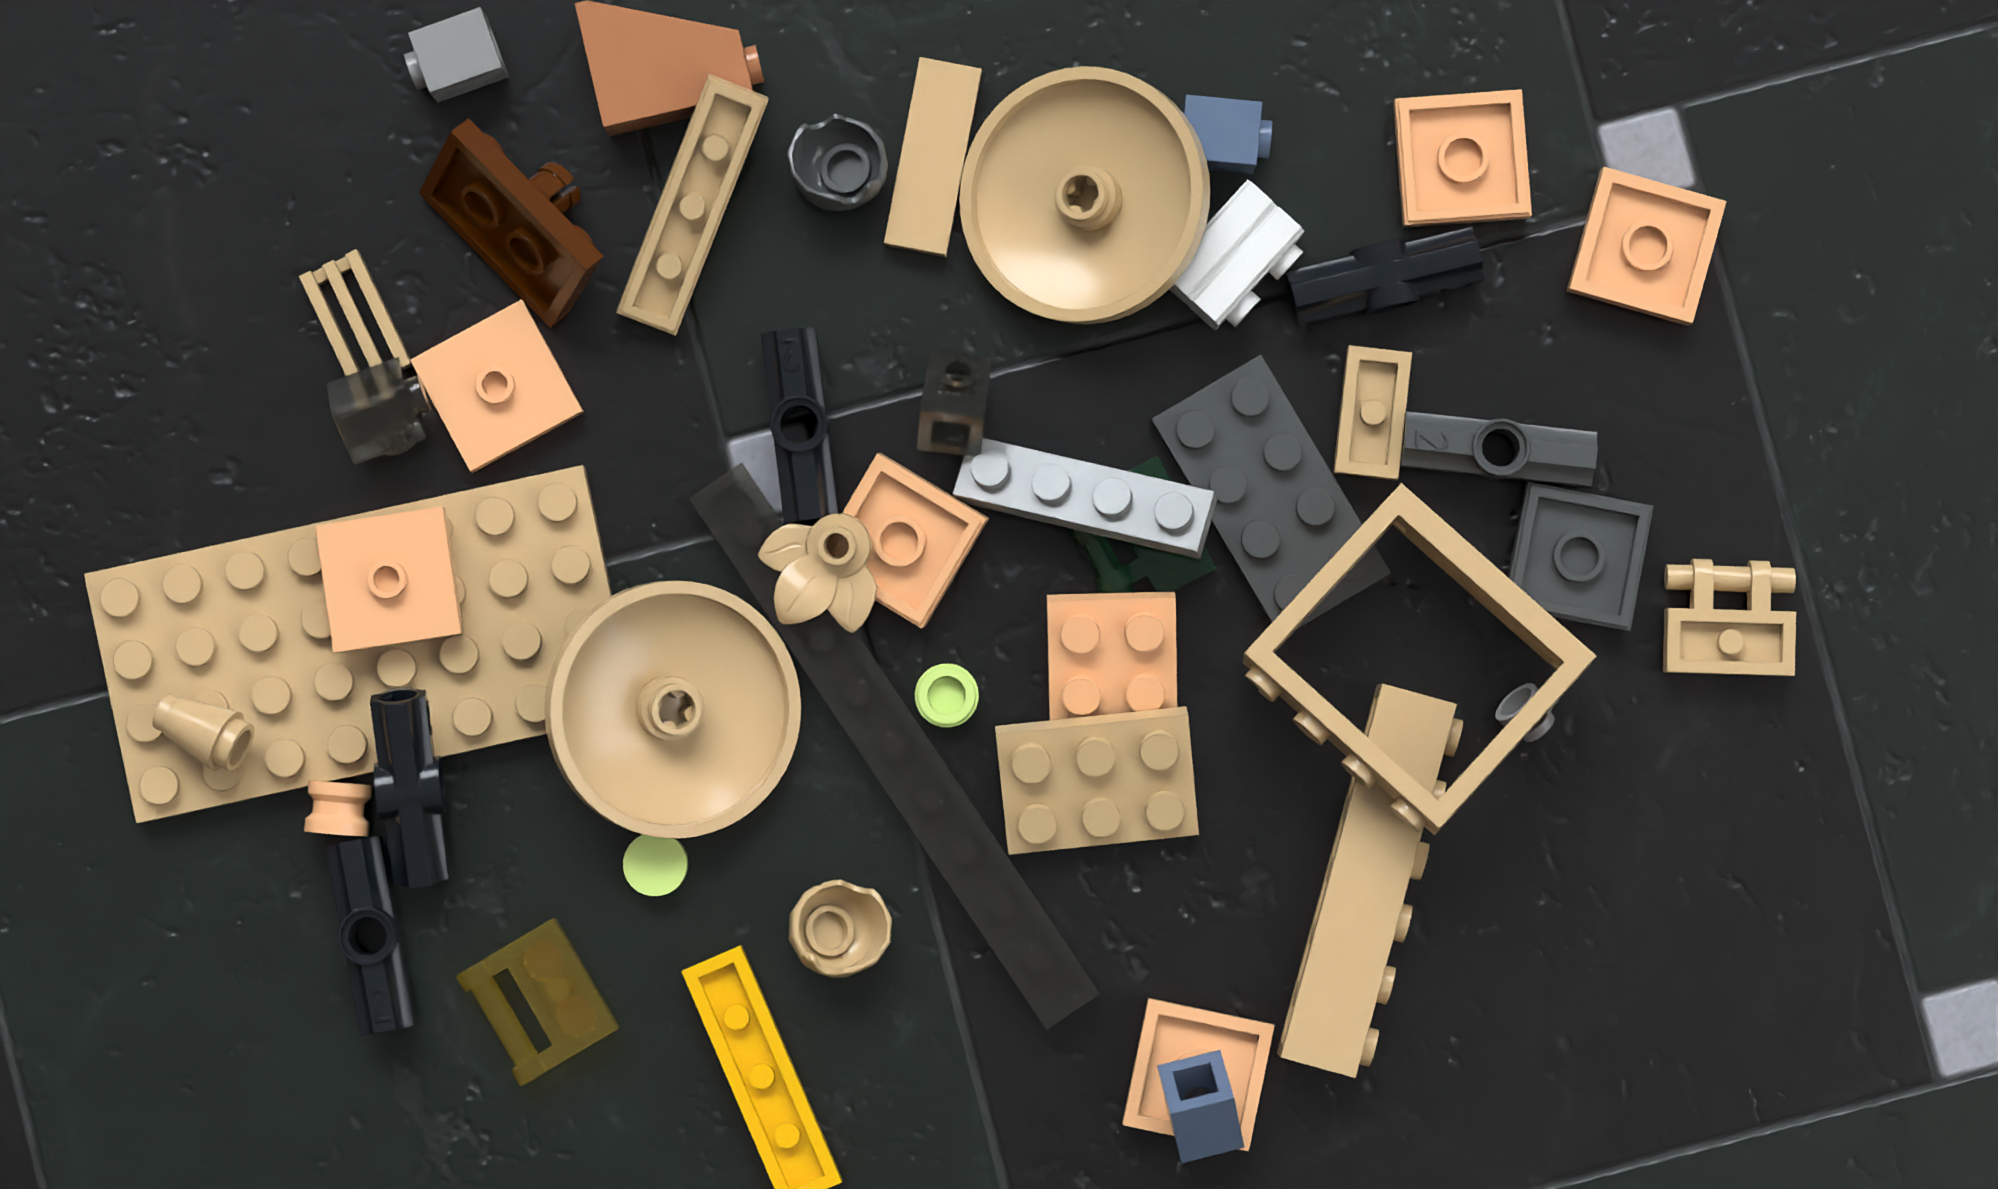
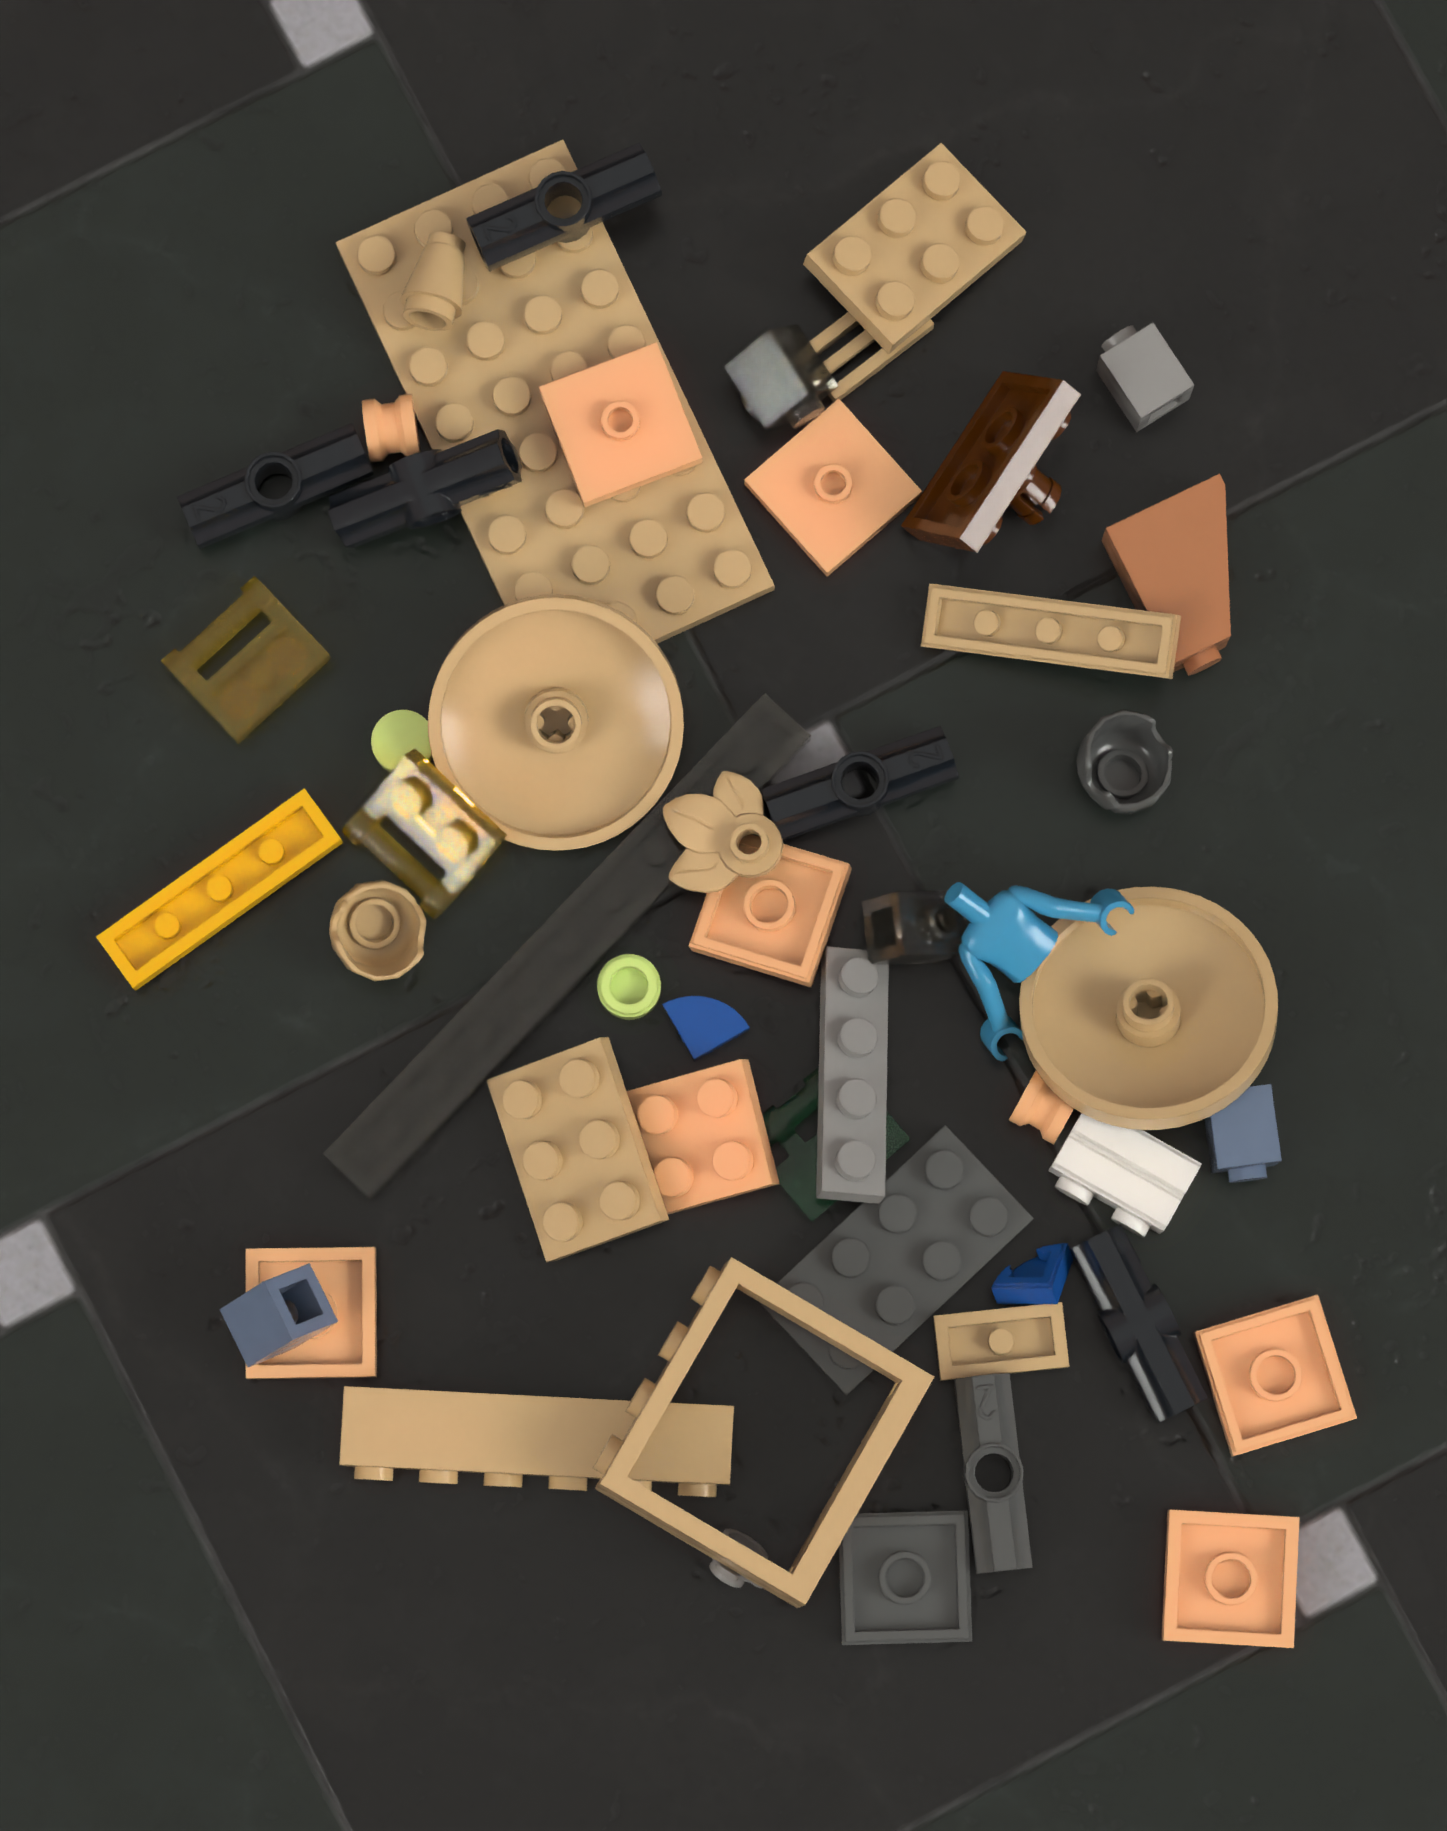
camera: 80 degrees right, 5 degrees down
tan tile [884,57,982,257] -> none
tan plate [1663,559,1796,676] -> none
none -> clear yellow plate [342,749,507,920]
none -> black piece [466,142,662,272]
none -> blue tile [662,996,750,1062]
none -> tan plate [803,143,1027,354]
none -> dark azure piece [944,882,1134,1061]
none -> blue tile [991,1243,1073,1304]
none -> light nougat wheel [1009,1071,1074,1145]

